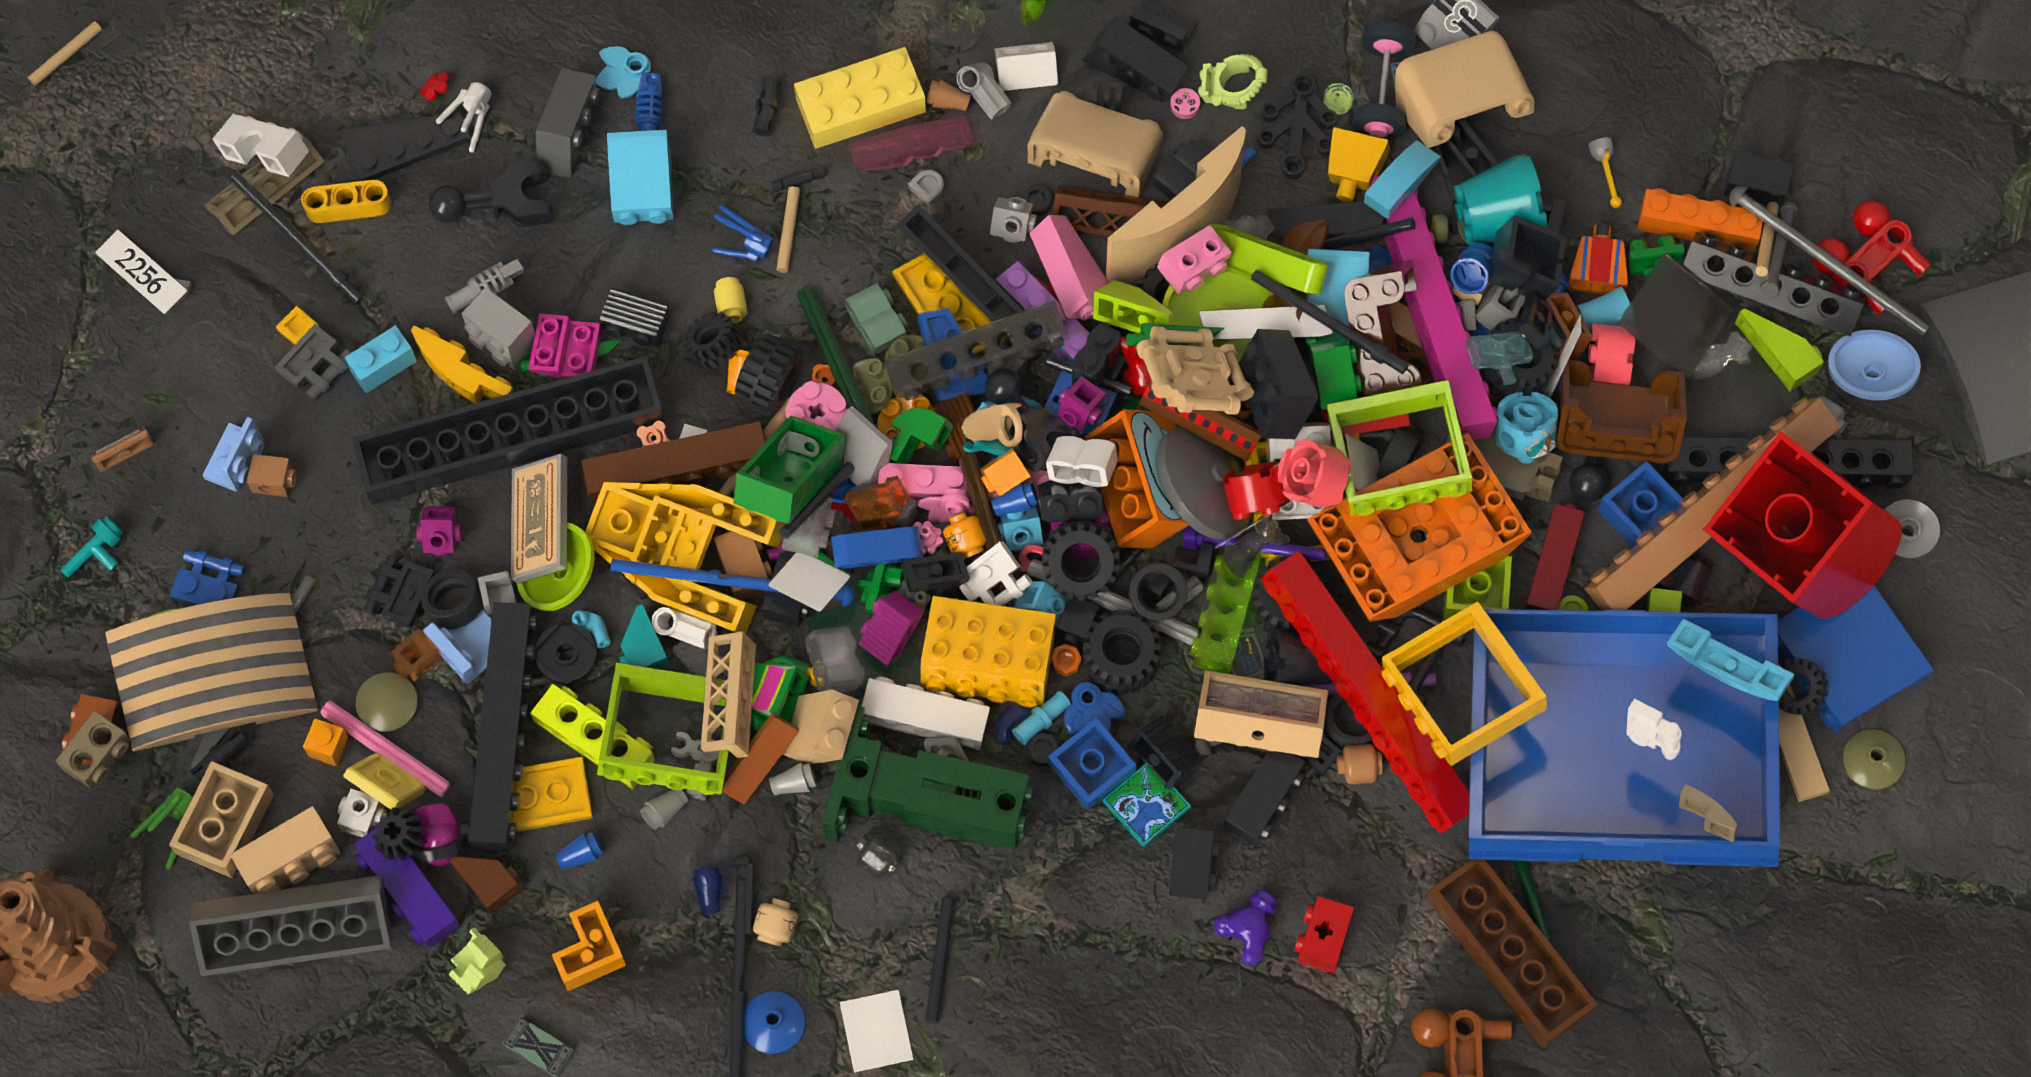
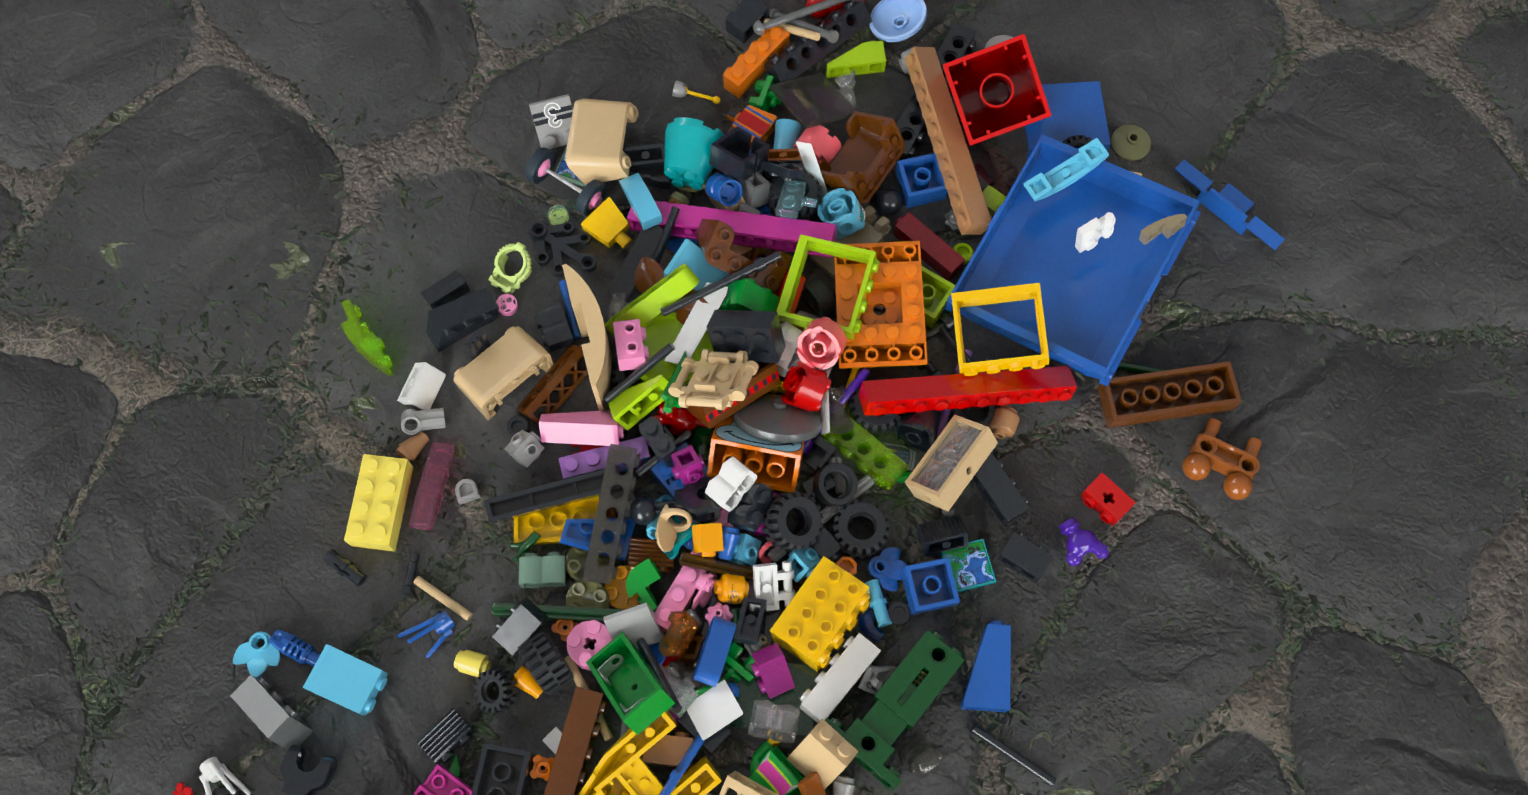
camera: 65 degrees left, 0 degrees up
none -> brick [492,598,548,656]
none -> dark green bar [510,530,541,562]
none -> black bar [604,342,675,403]
none -> blue slope [960,621,1011,712]
none -> blue piece [1174,159,1285,250]

